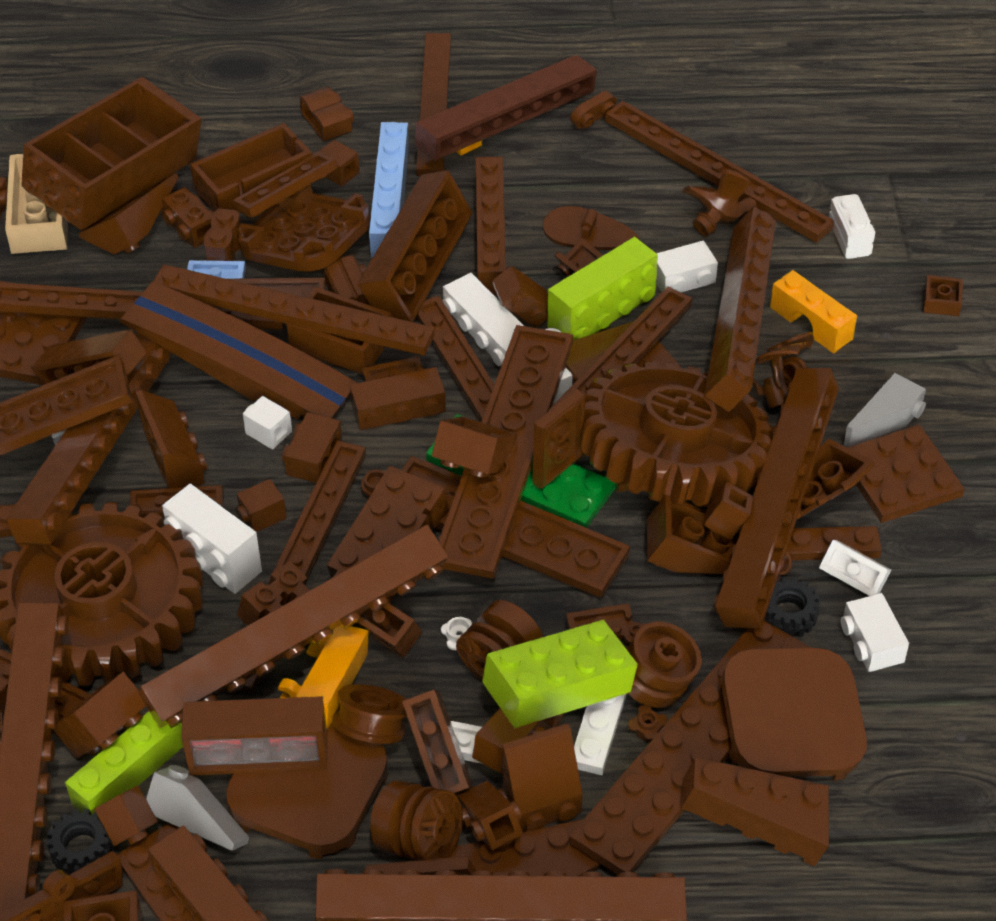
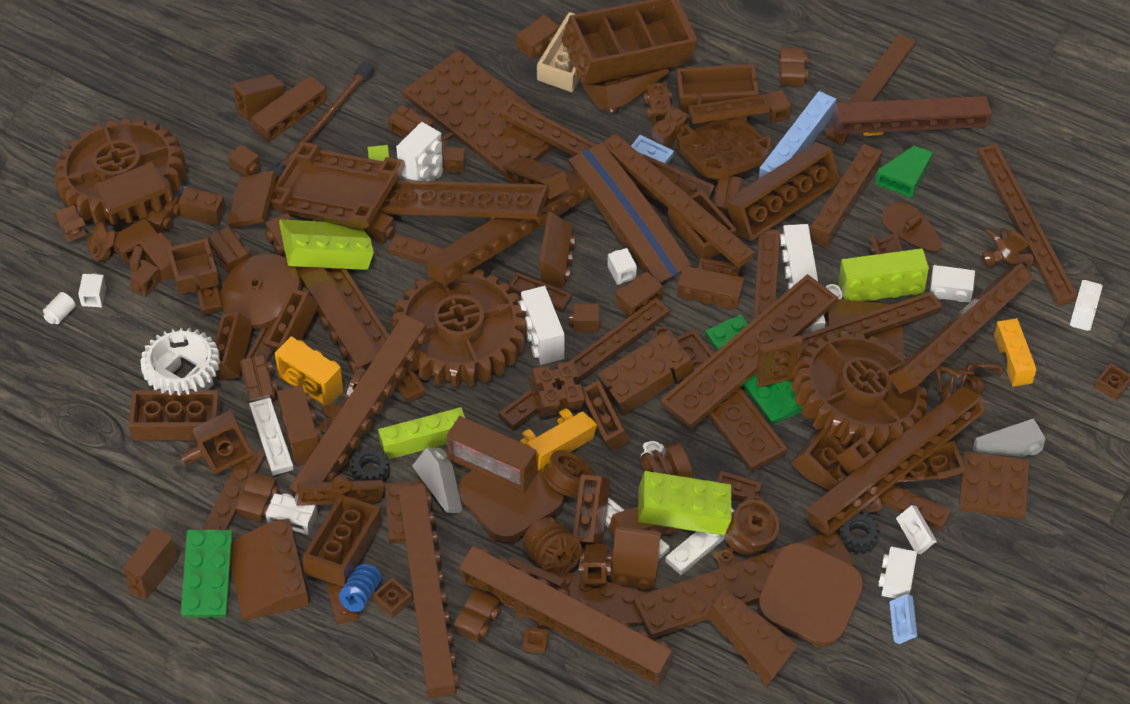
camera: 30 degrees right, 5 degrees up
reddish brown brick [53,672,146,758] -> none
reddish brown brick [94,785,158,846] -> none
reddish brown brick [139,524,448,728] -> none
reddish brown slope [432,416,518,477] -> none
reddish brown brick [492,266,548,328] -> none
reddish brown plate [570,90,617,129] -> none
none -> green slope [875,146,933,198]
none -> light blue plate [890,594,917,644]

